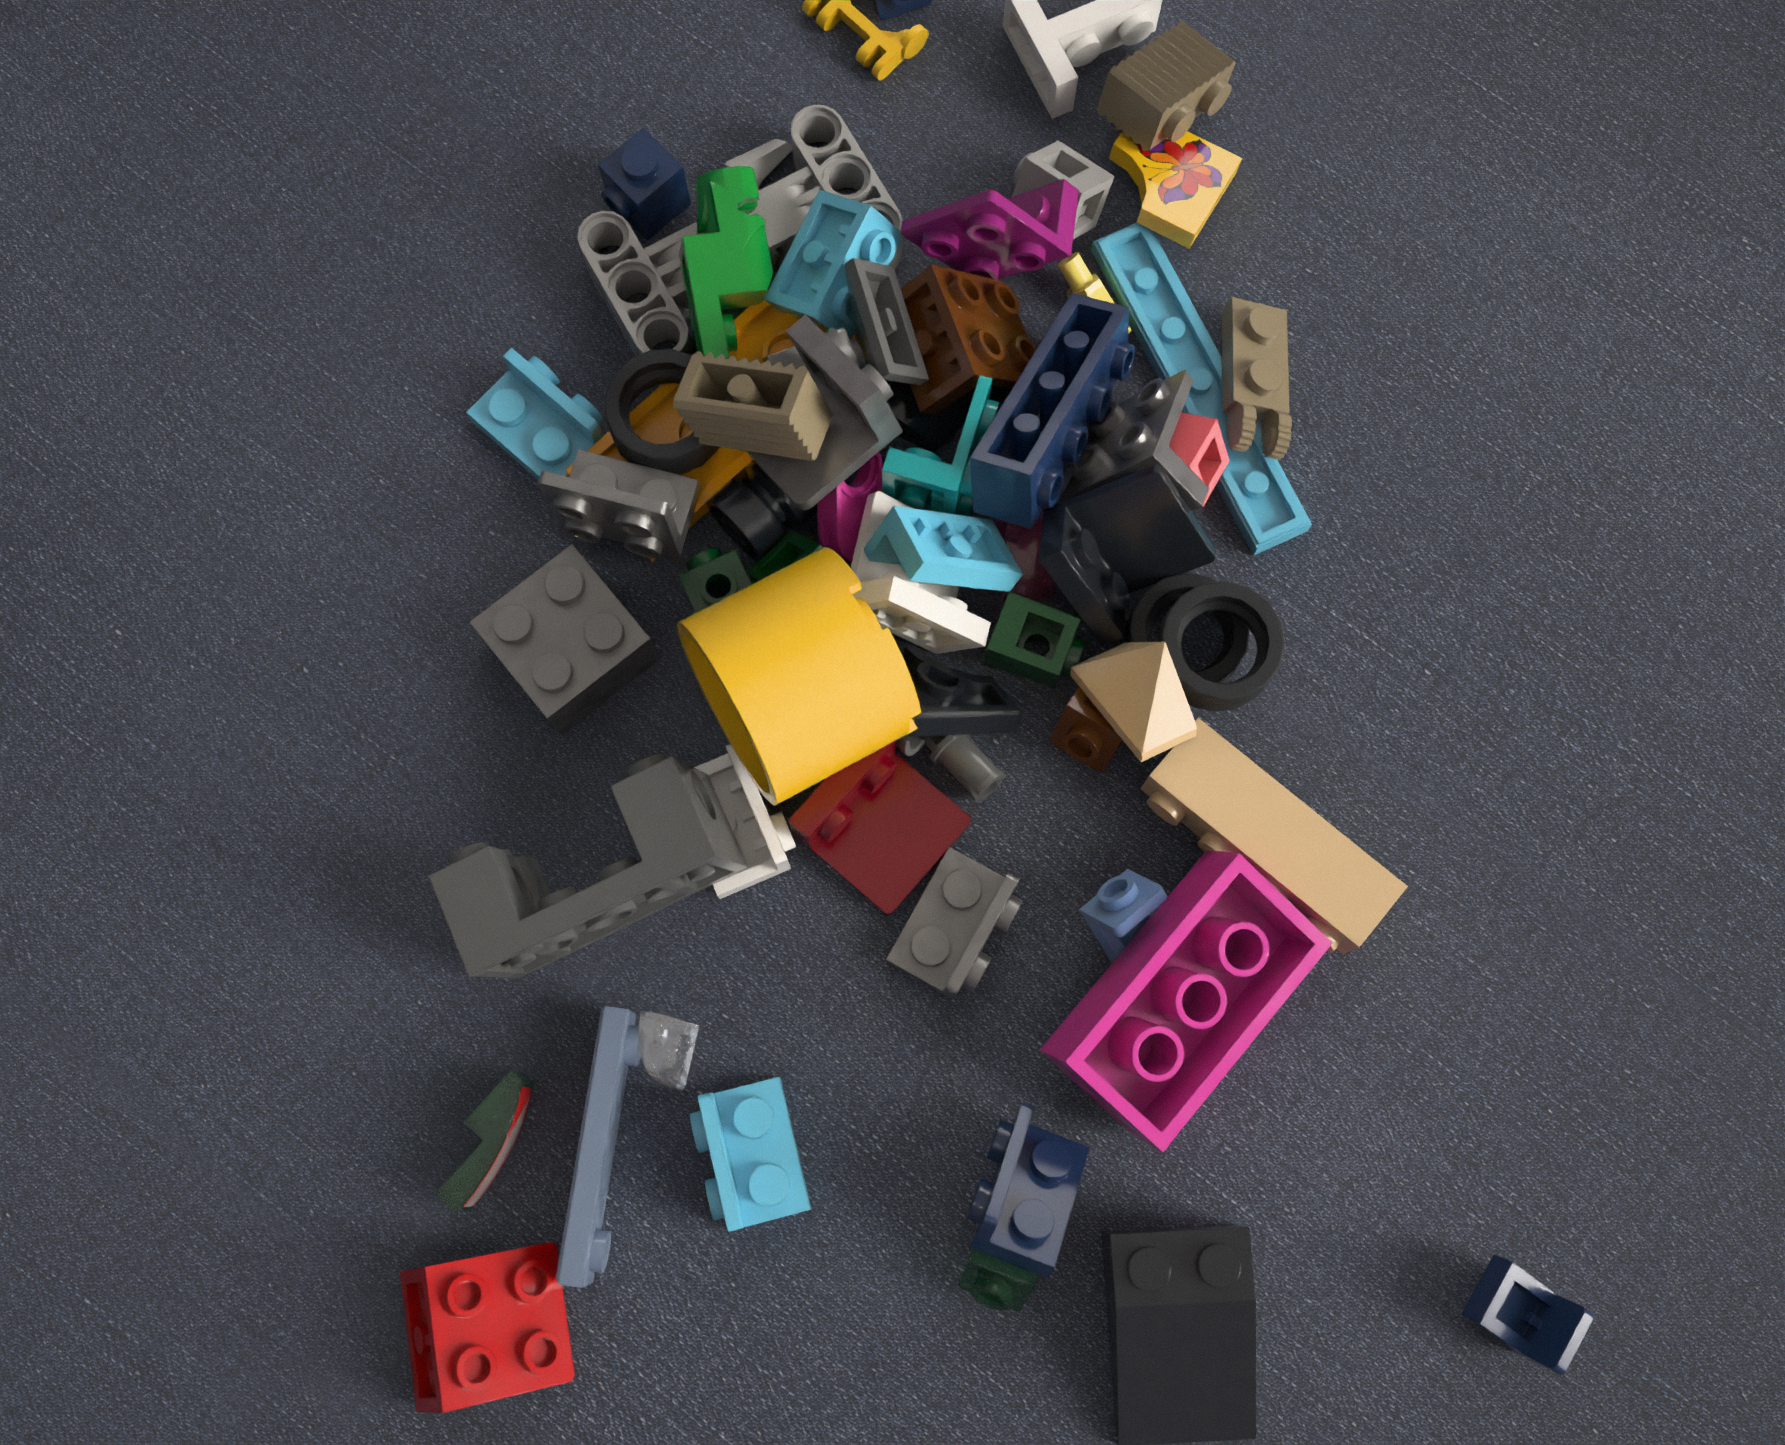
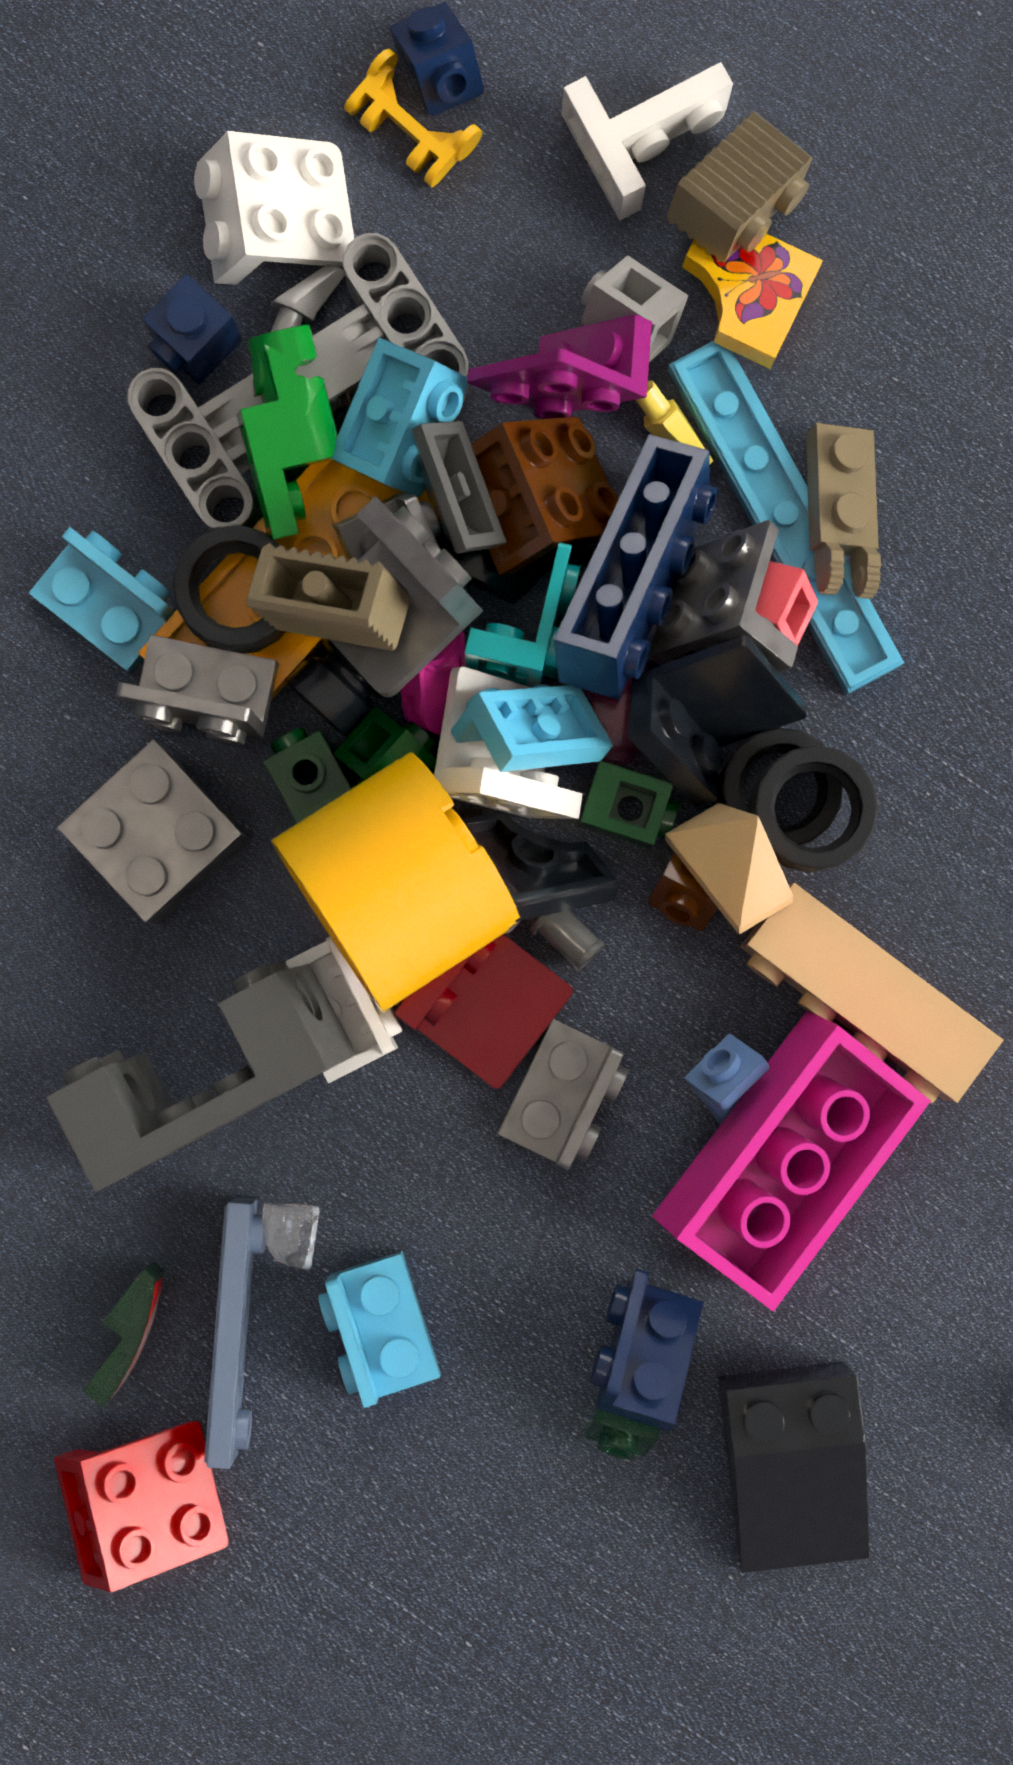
camera: 10 degrees left, 10 degrees up
none -> white bracket [194,131,354,285]

